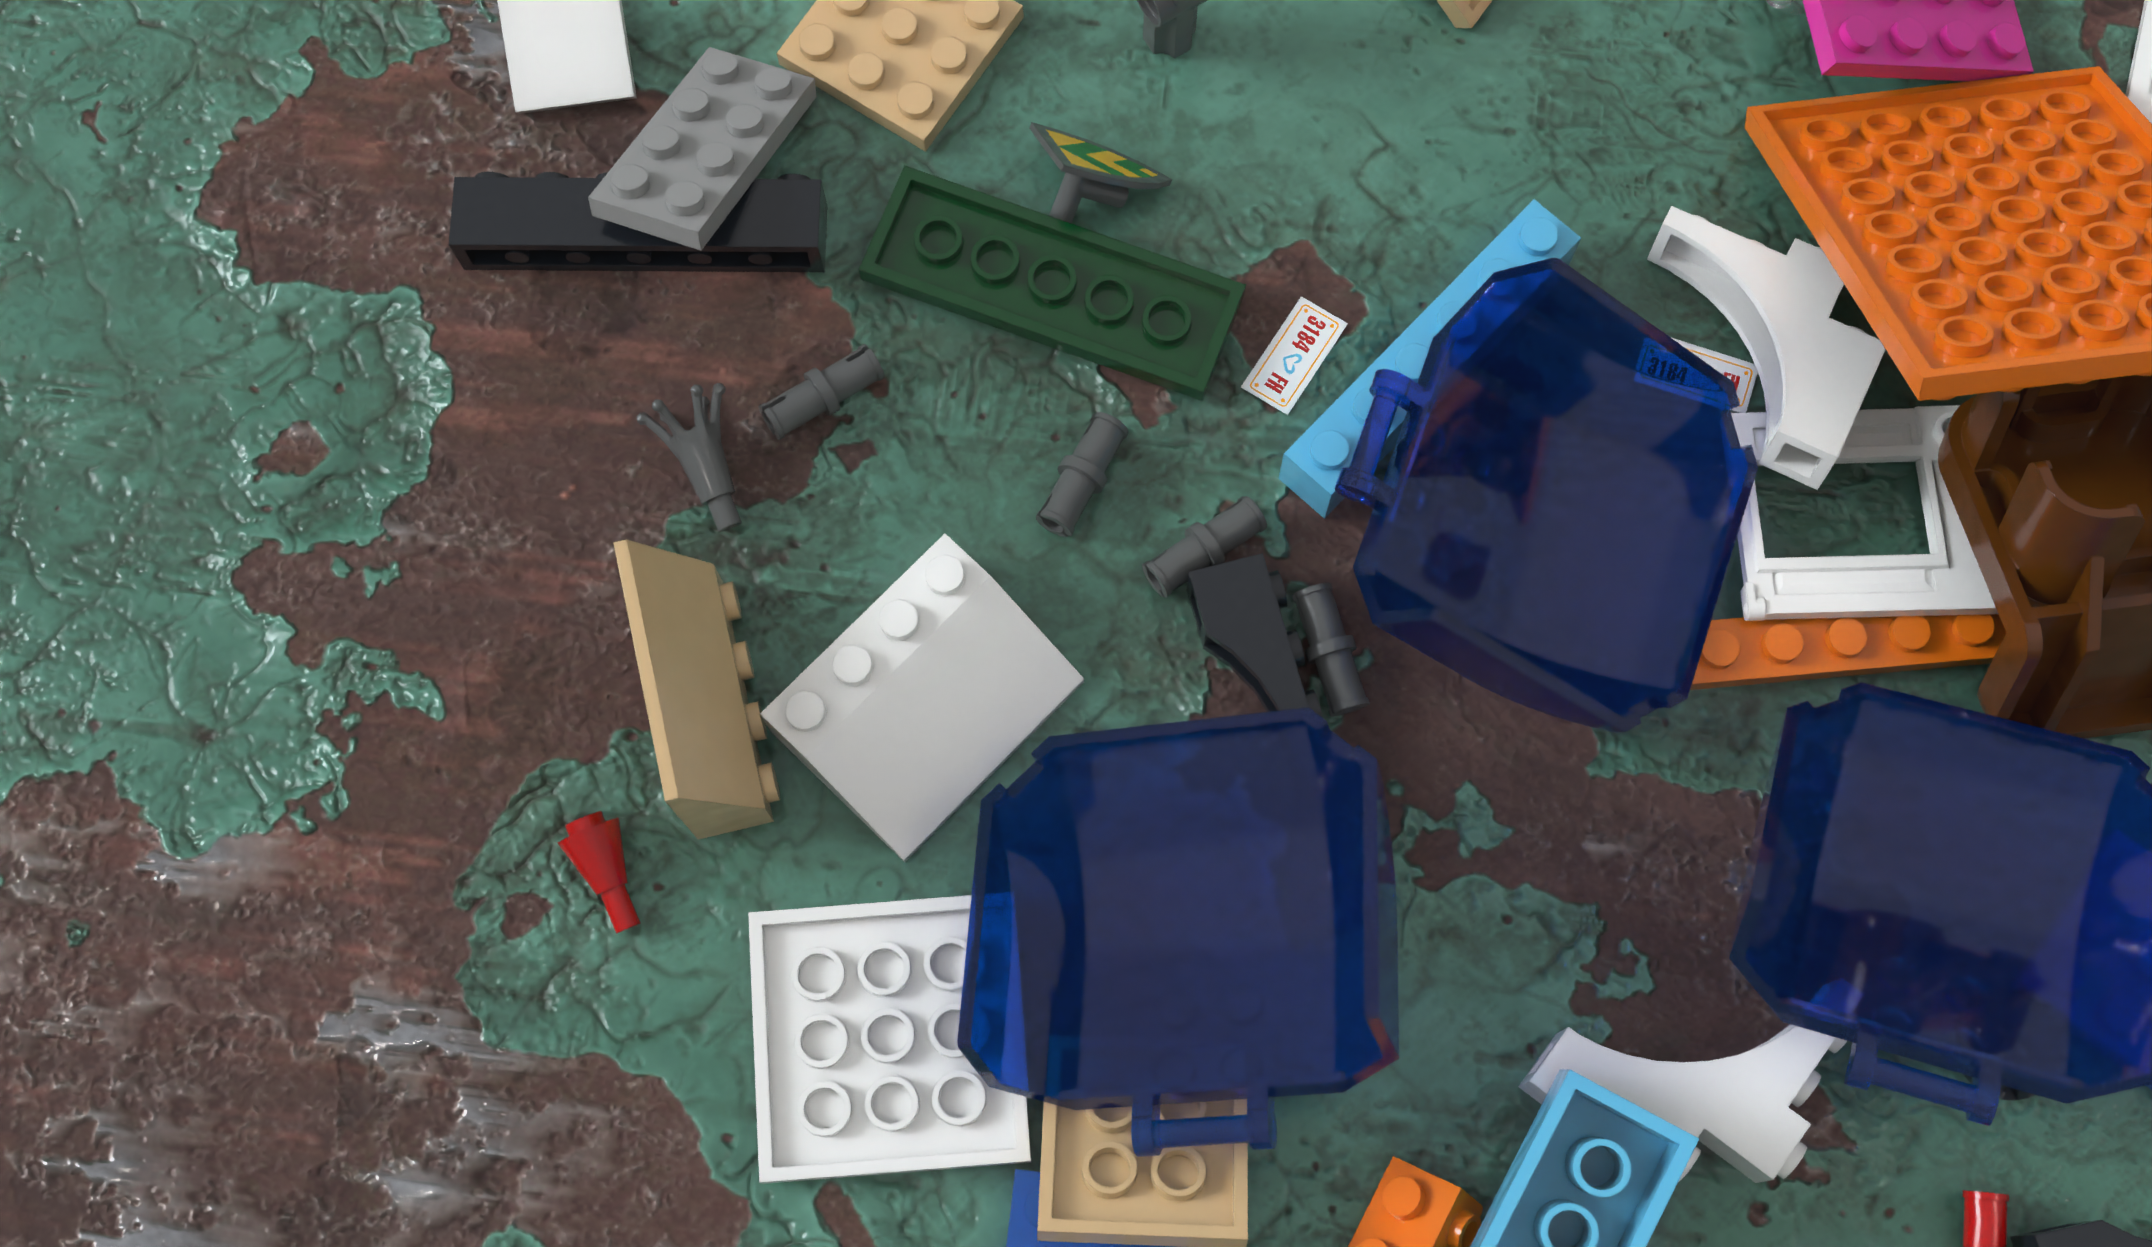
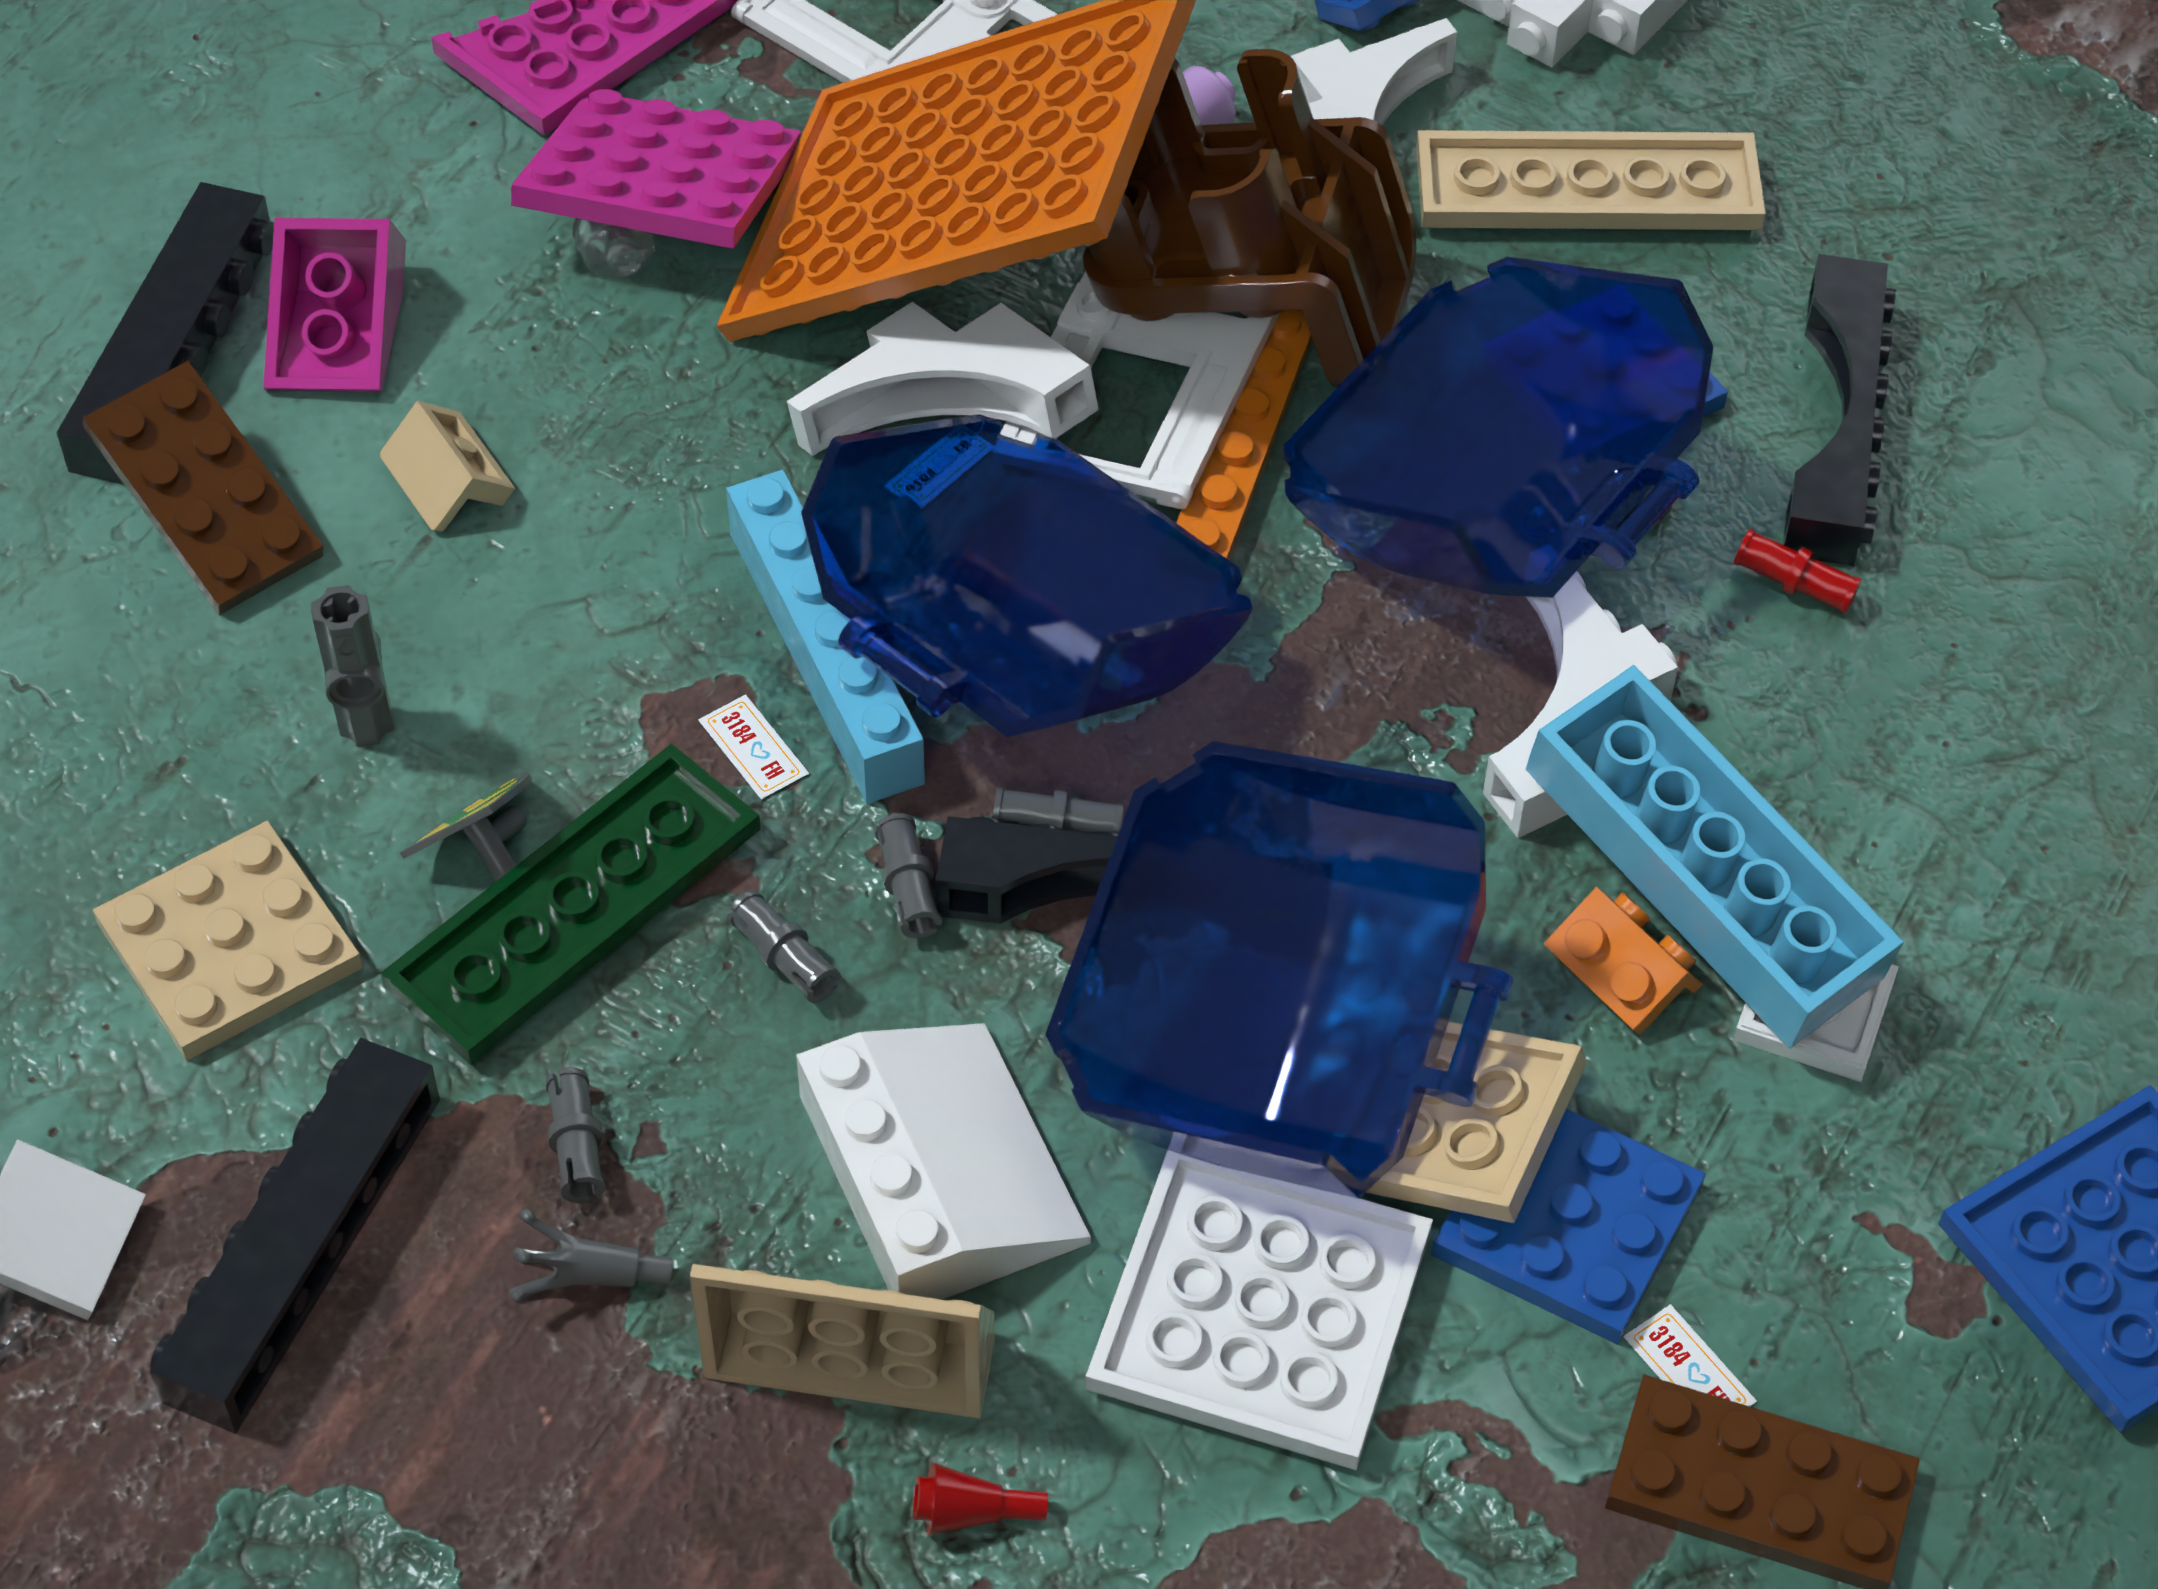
camera: 70 degrees left, 20 degrees down
light grey plate [588,47,817,251] -> none

